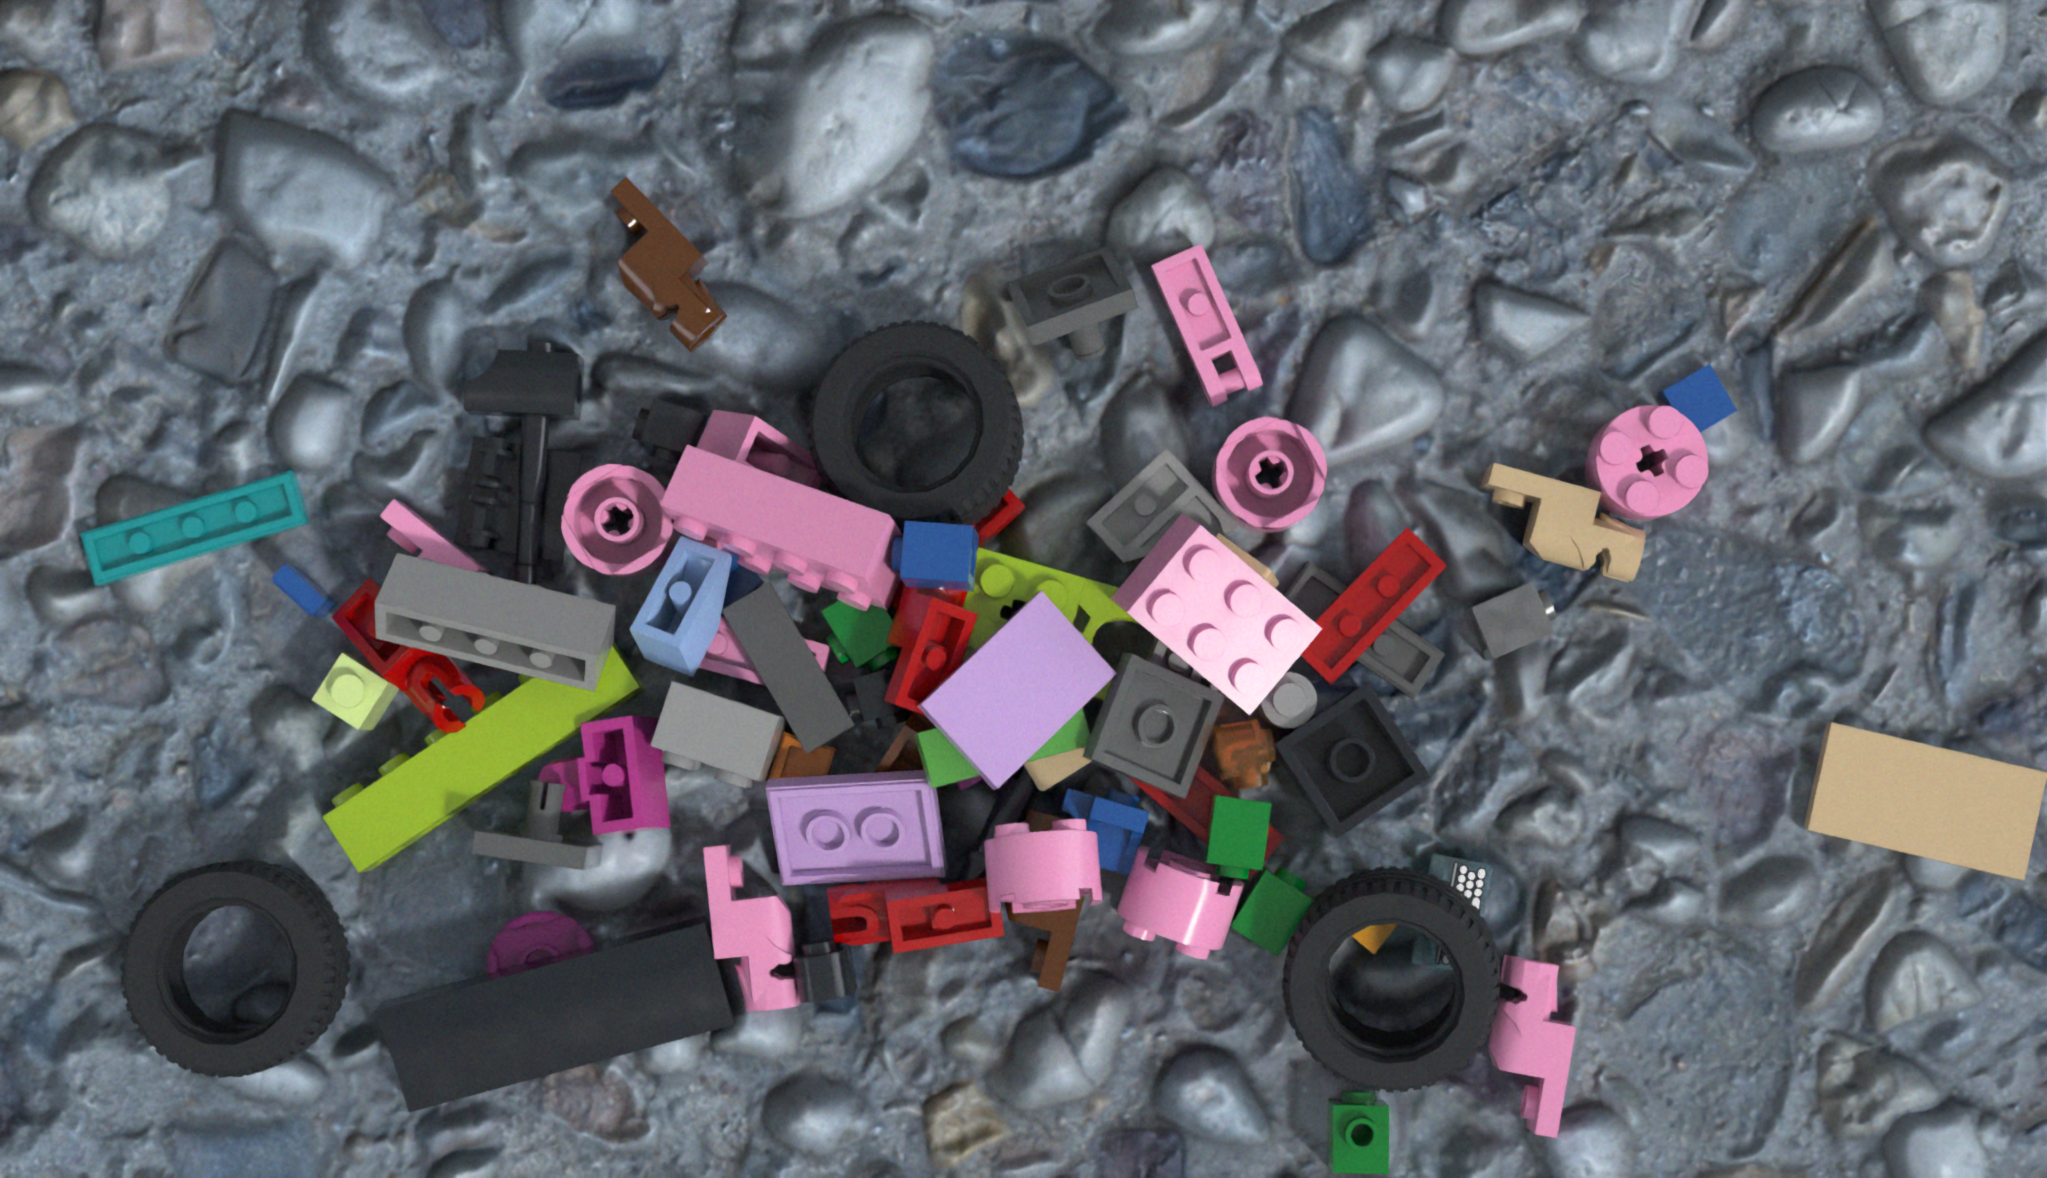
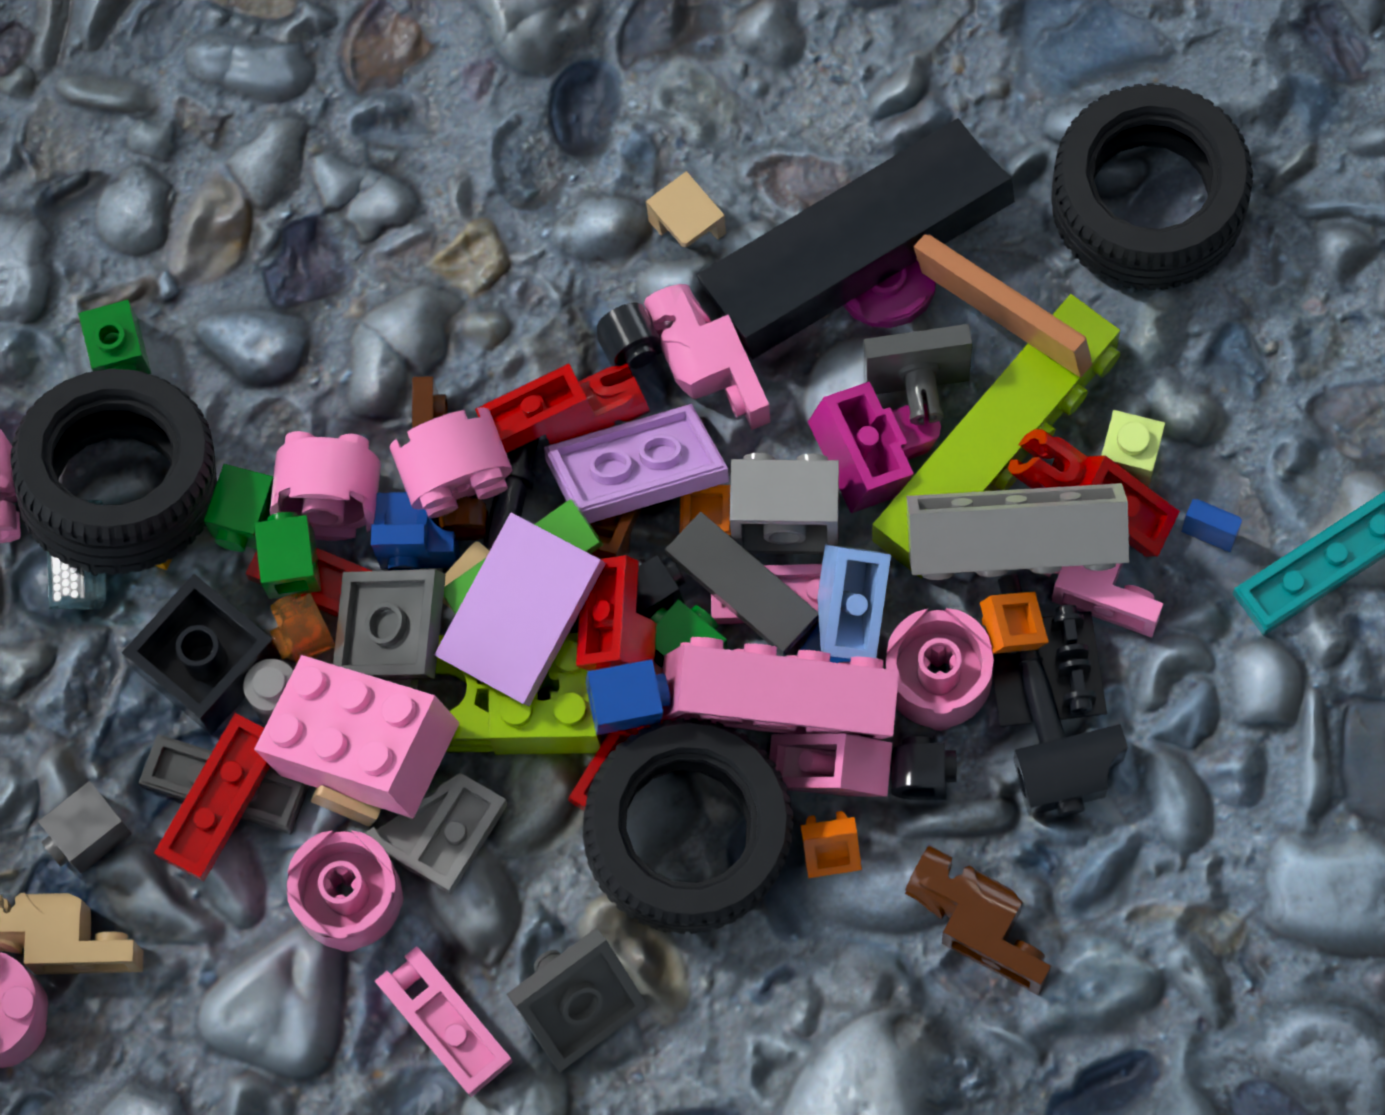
camera: 170 degrees right, 15 degrees down
none -> tan panel [646,171,726,247]
none -> orange tile [800,811,862,878]
none -> nougat tile [913,234,1092,378]
none -> orange tile [980,592,1048,654]

